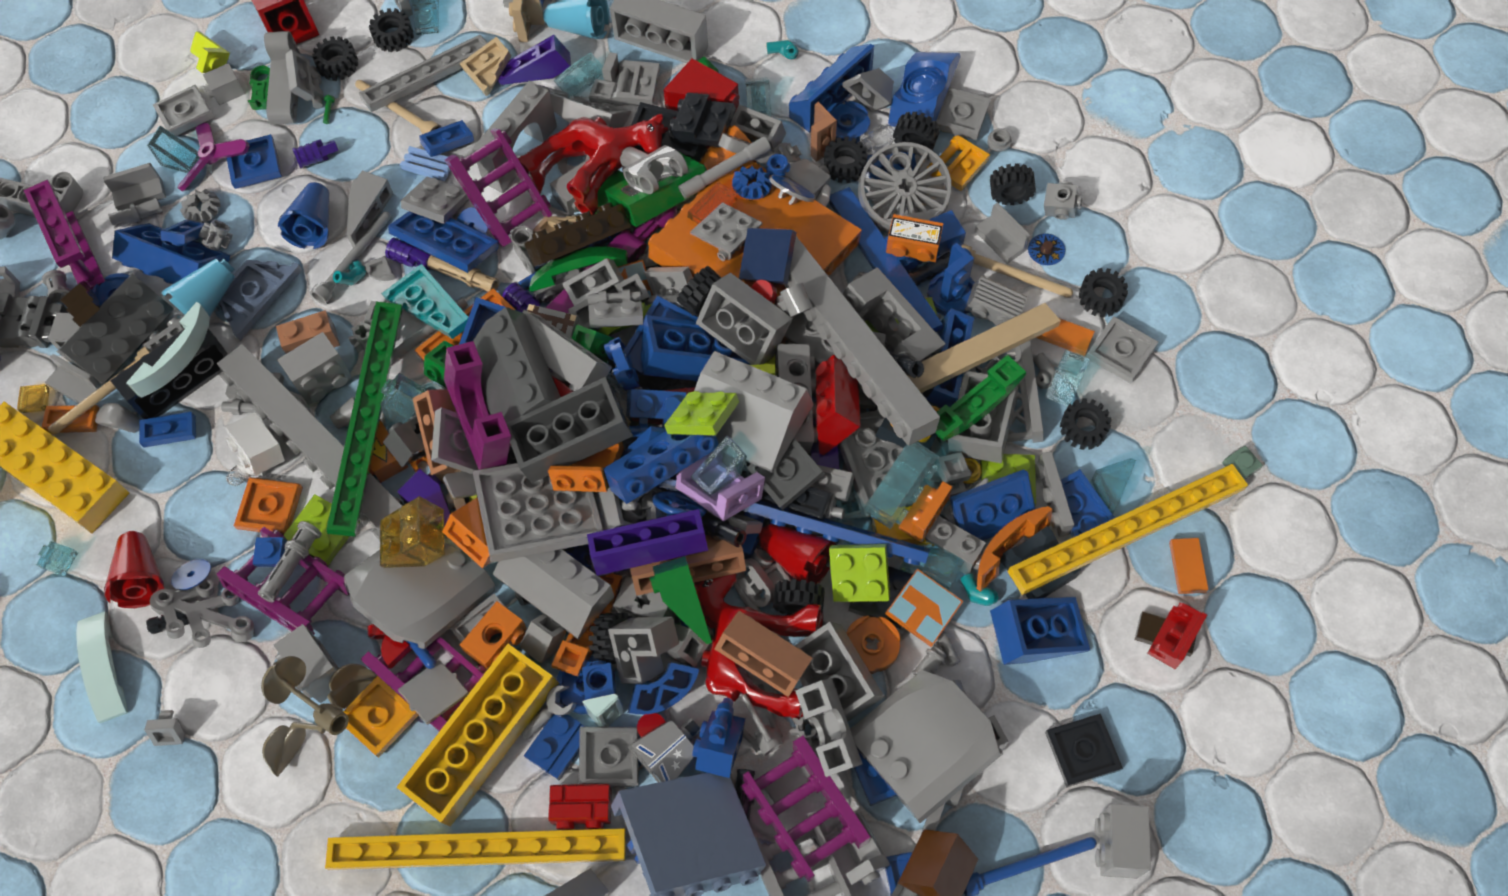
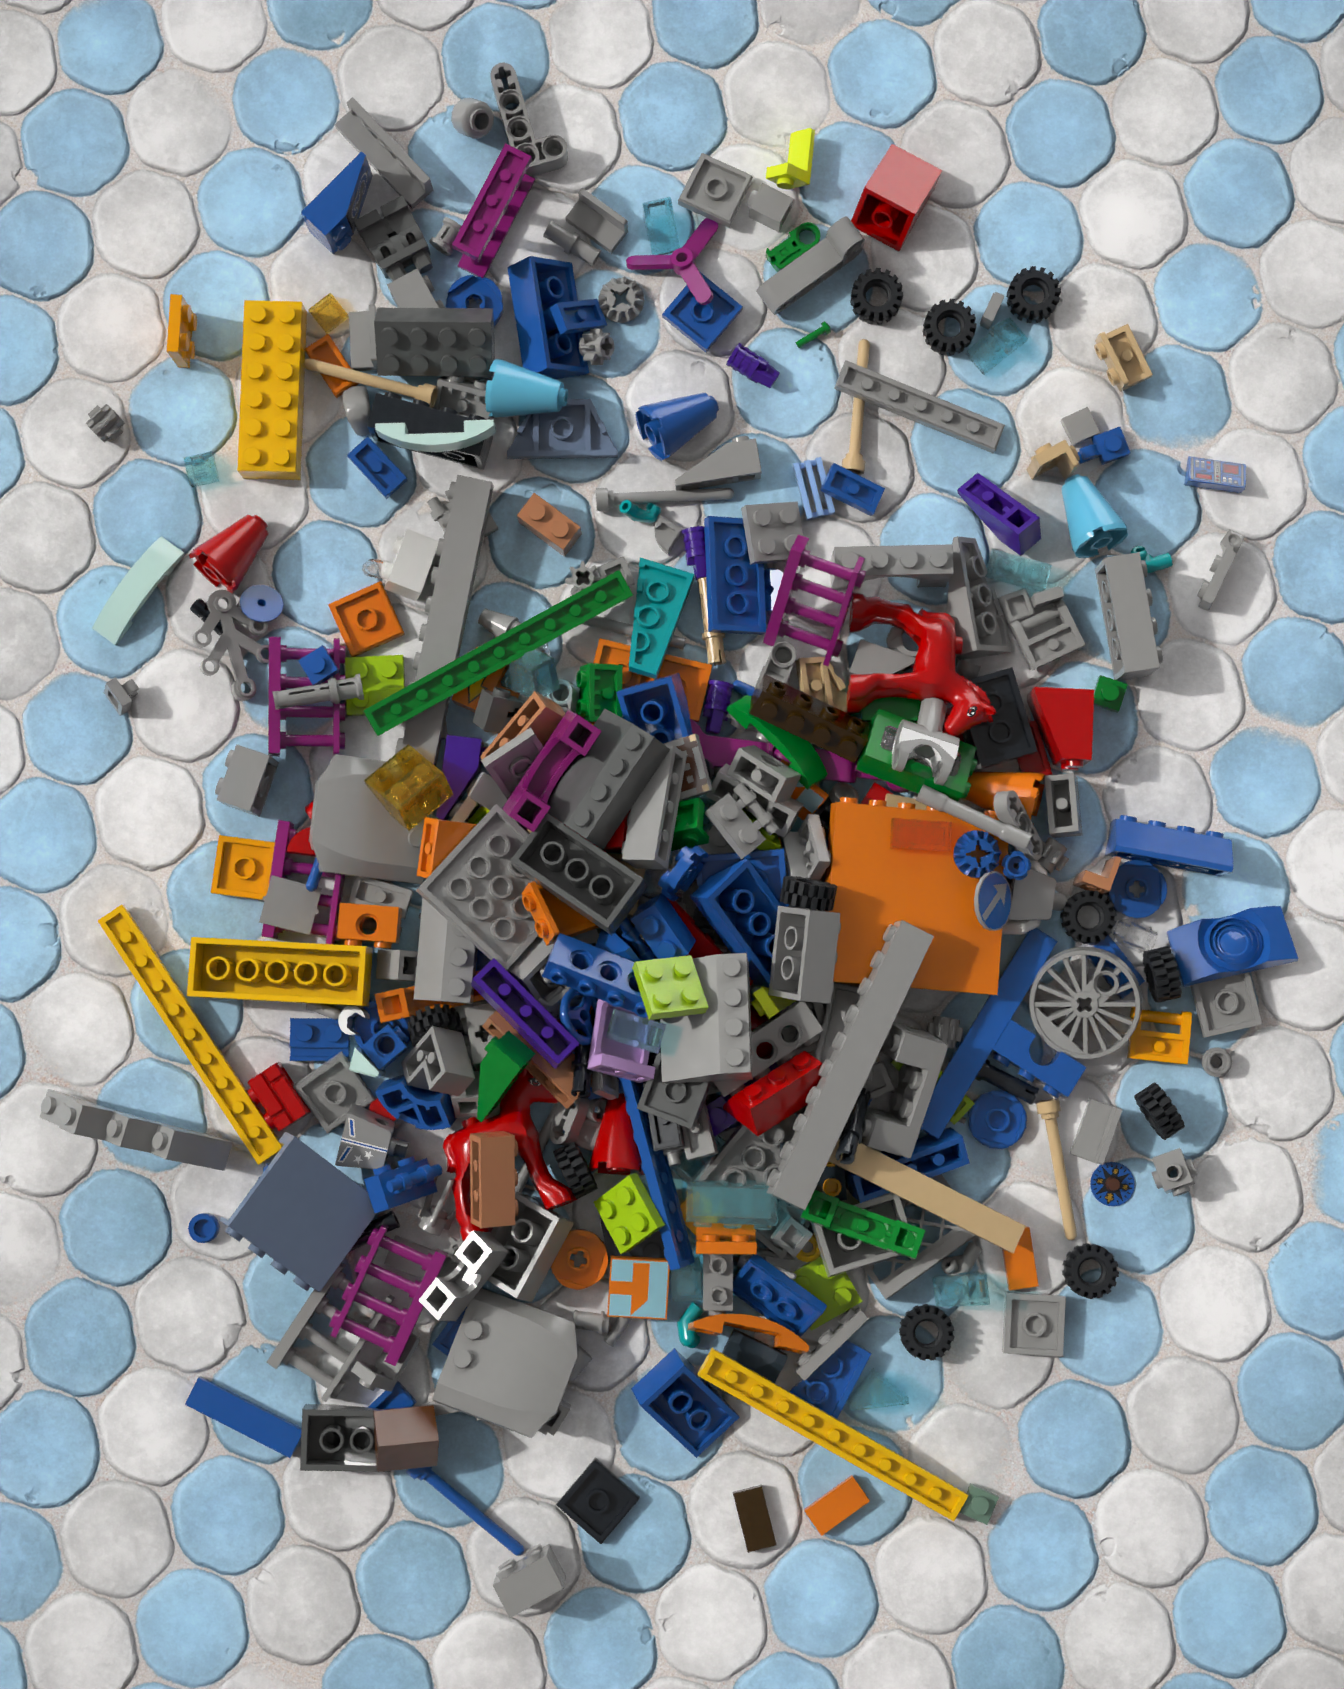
camera: 55 degrees right, 20 degrees up
dark brown slope [60,280,101,327] -> none
dark tan plant [261,656,377,777] -> none
light grey brick [277,332,353,406] -> none
light grey plate [285,49,324,109] -> none
tan wing [460,37,511,96] -> none
black plate [670,93,736,148] -> none
light grey hinge [690,202,763,261] -> none
dark blue tile [739,228,797,284] -> none
clear light blue slope [744,77,772,117] -> none
red tile [751,280,777,303] -> none
teal arm [766,40,799,60] -> none
light grey piece [774,283,813,317] -> none
light grey slope [842,68,894,112] -> none
brick [886,214,943,262] -> none
blue bracket [940,243,974,302] -> none
light grey brick [965,276,1027,326] -> none
red hinge [1147,602,1207,669] -> none

